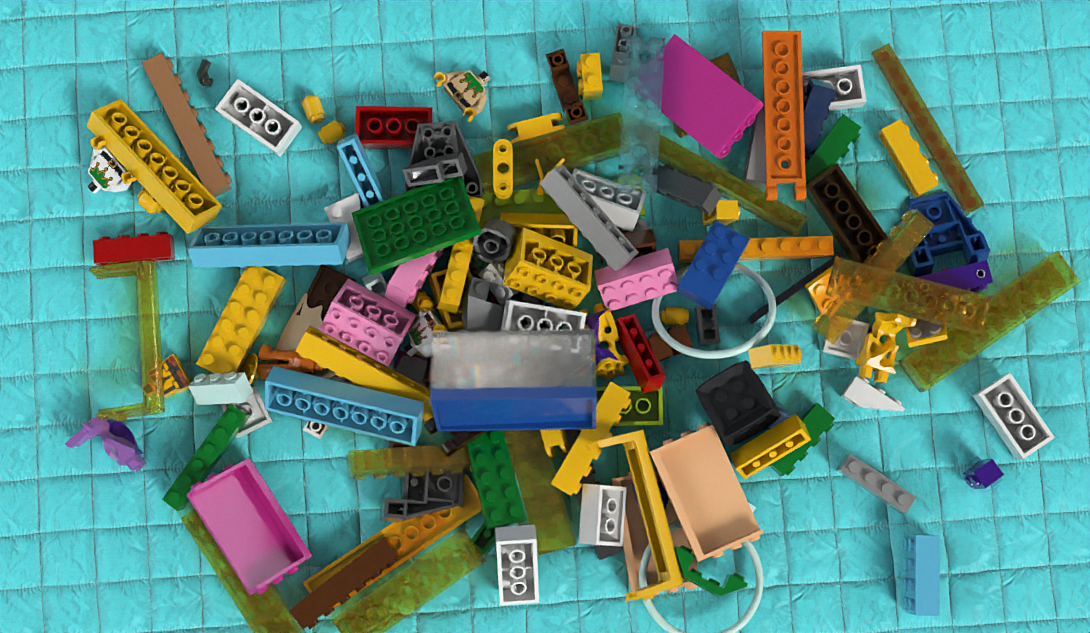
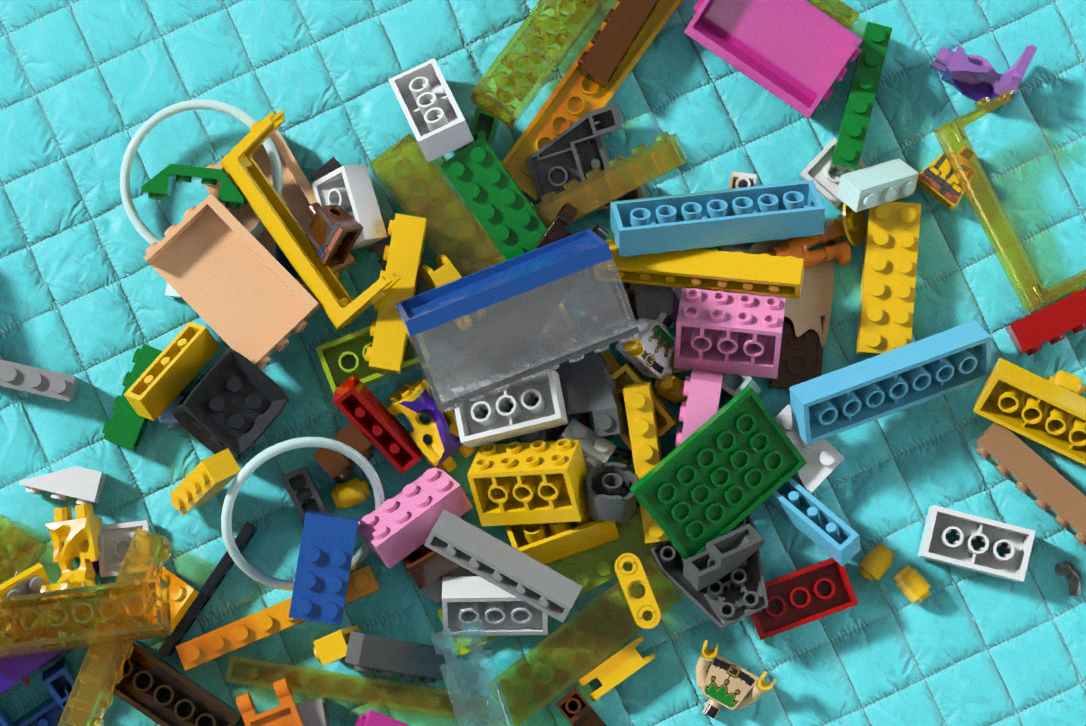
camera: 165 degrees right, 0 degrees up
yellow plant [535,158,565,195] -> none
none -> reddish brown torso [306,203,363,266]

